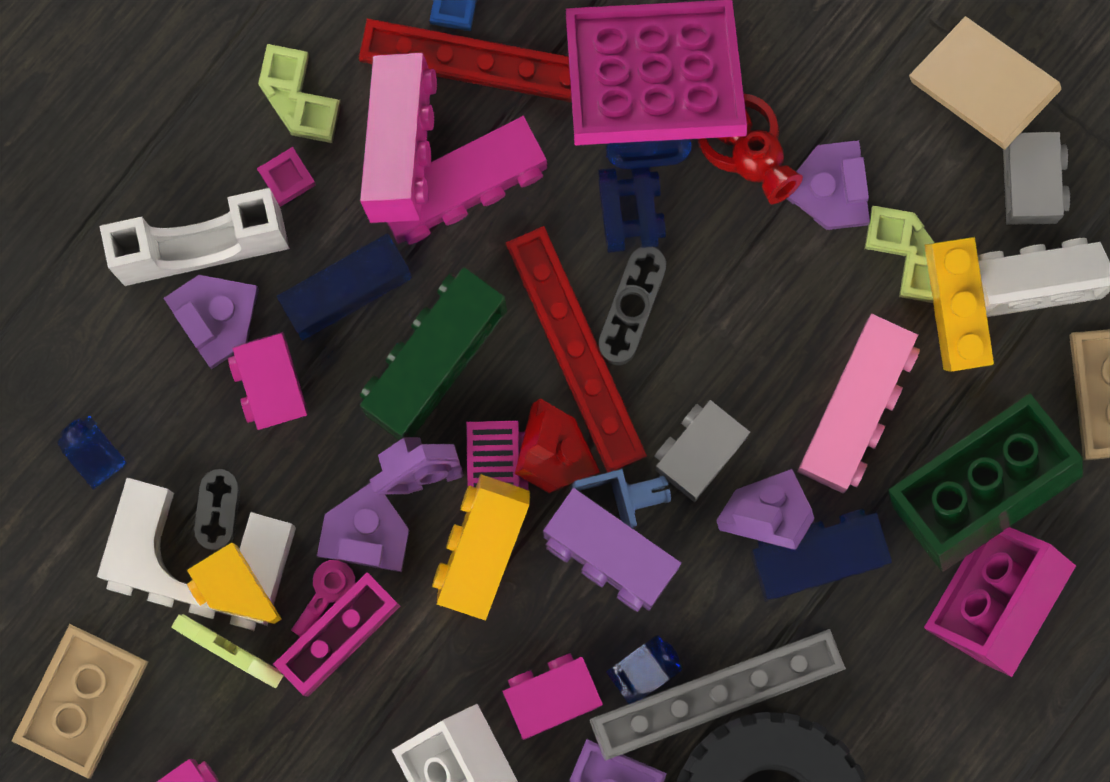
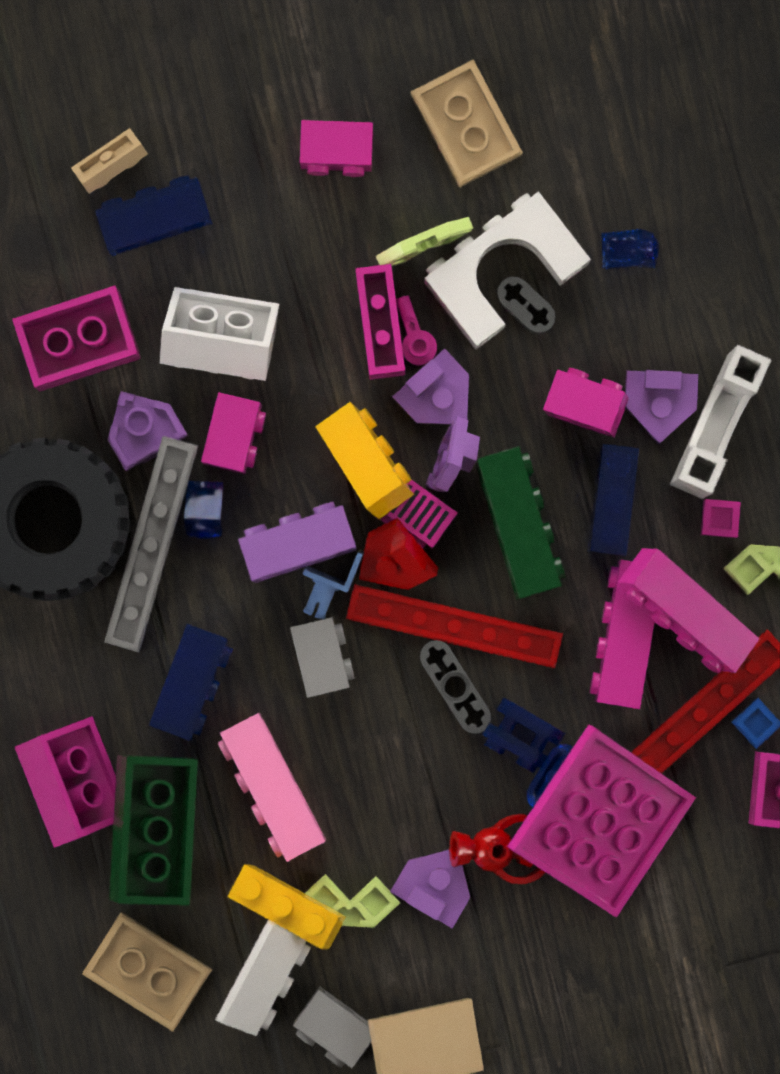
camera: 125 degrees right, 5 degrees up
yellow slope [187,543,282,624] -> none
medium lavender plate [717,469,814,550] -> none

